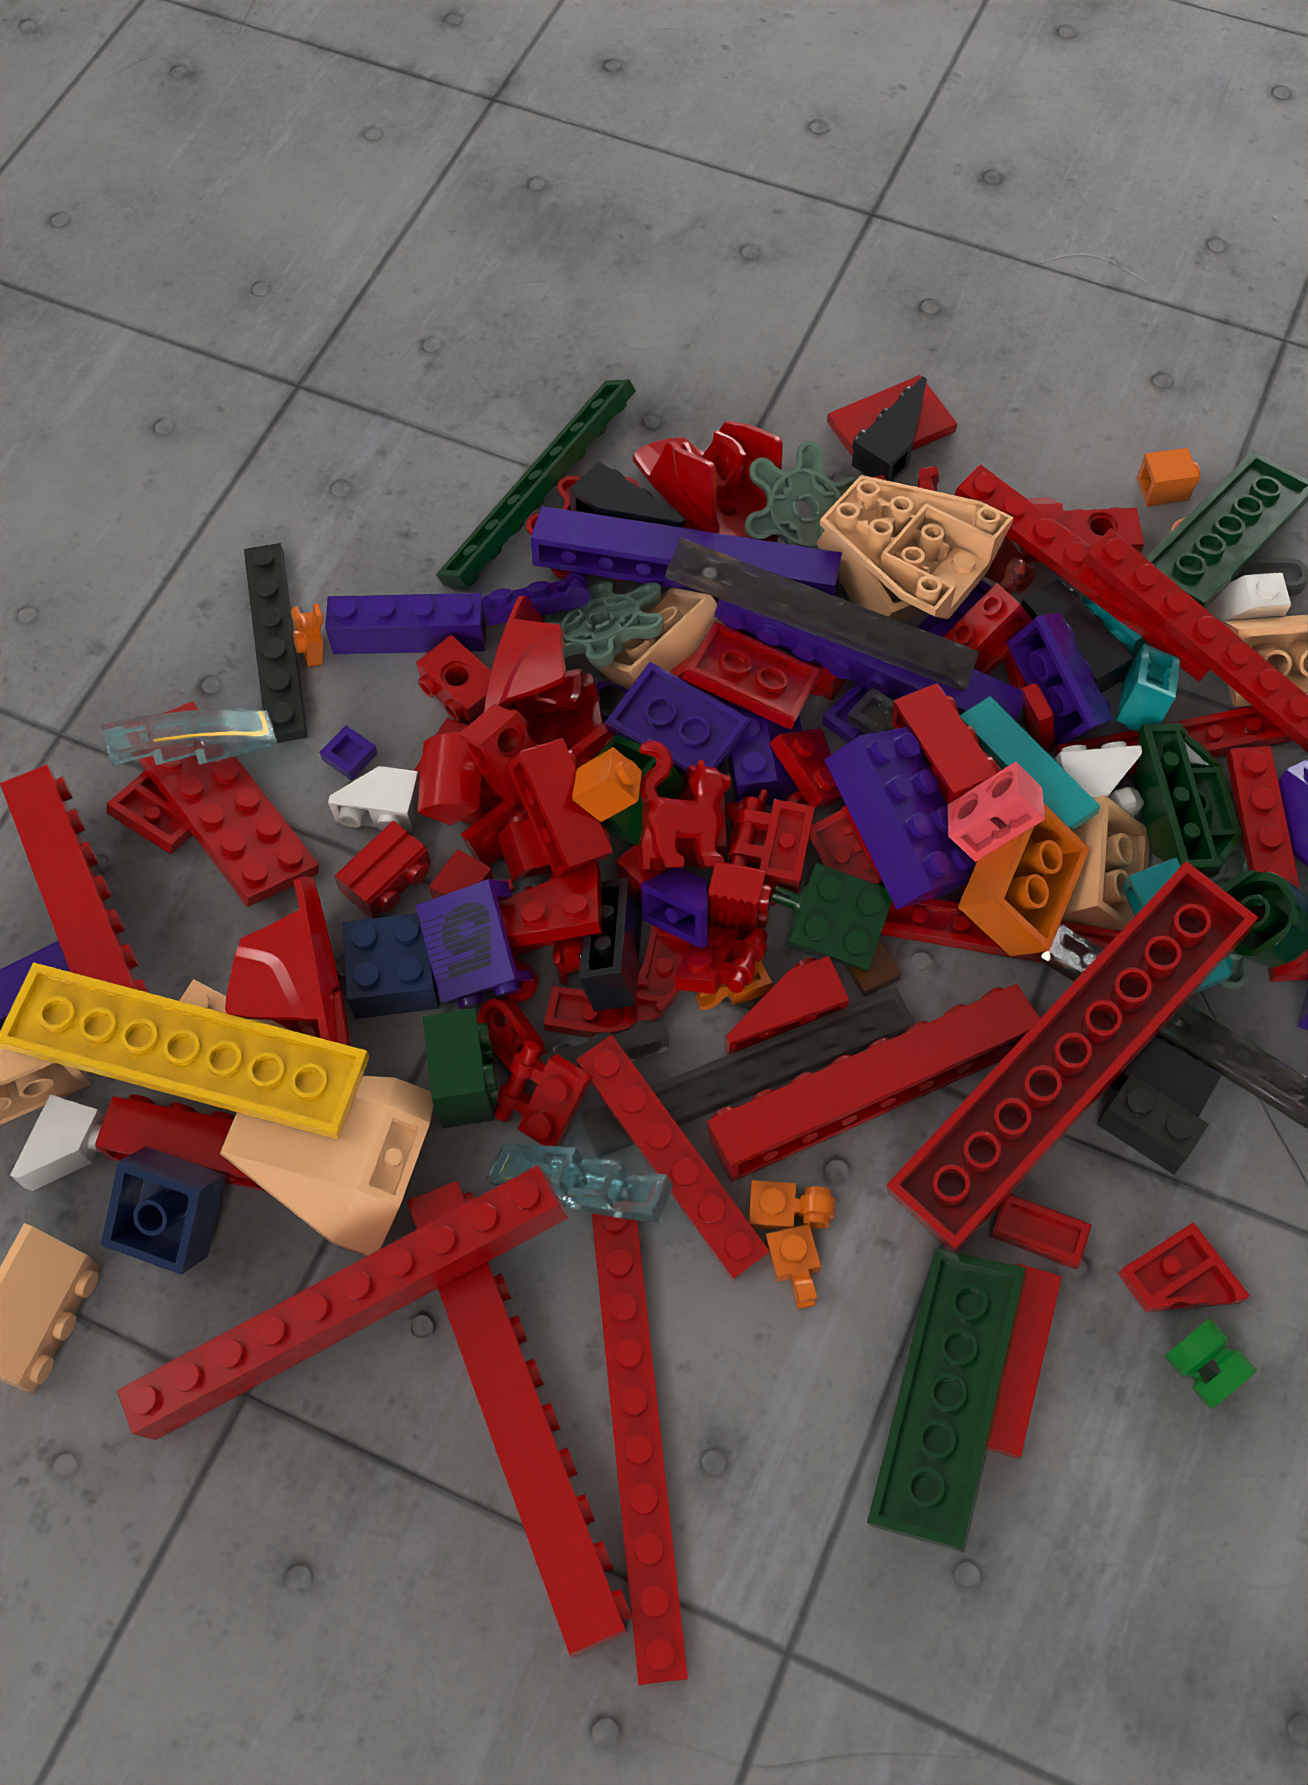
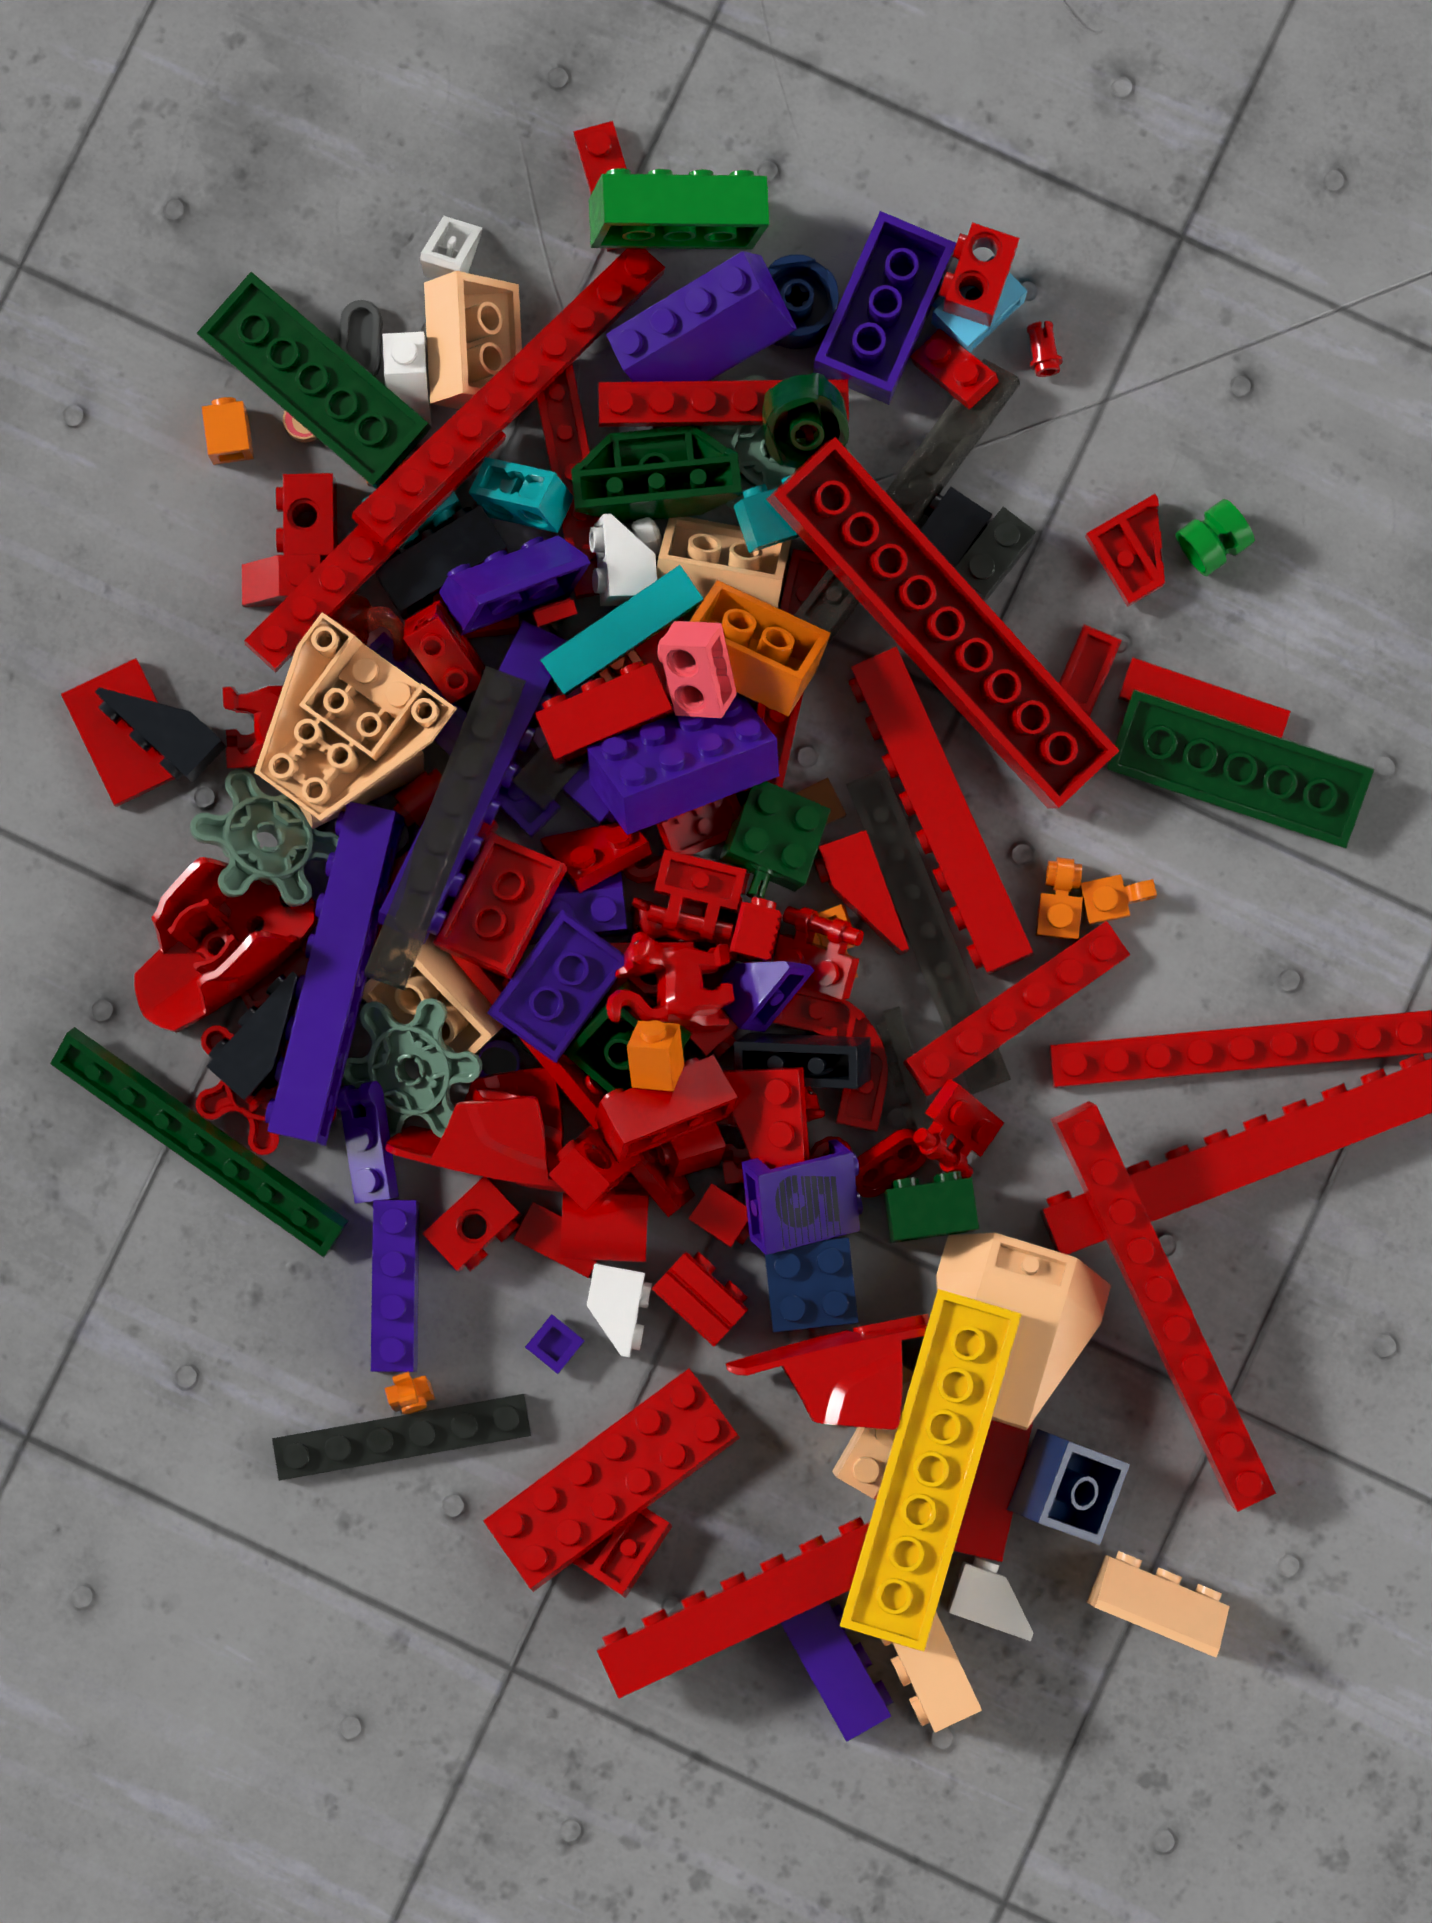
camera: 90 degrees left, 20 degrees up
clear light blue slope [101,709,278,766] -> none
clear light blue slope [486,1143,673,1223] -> none

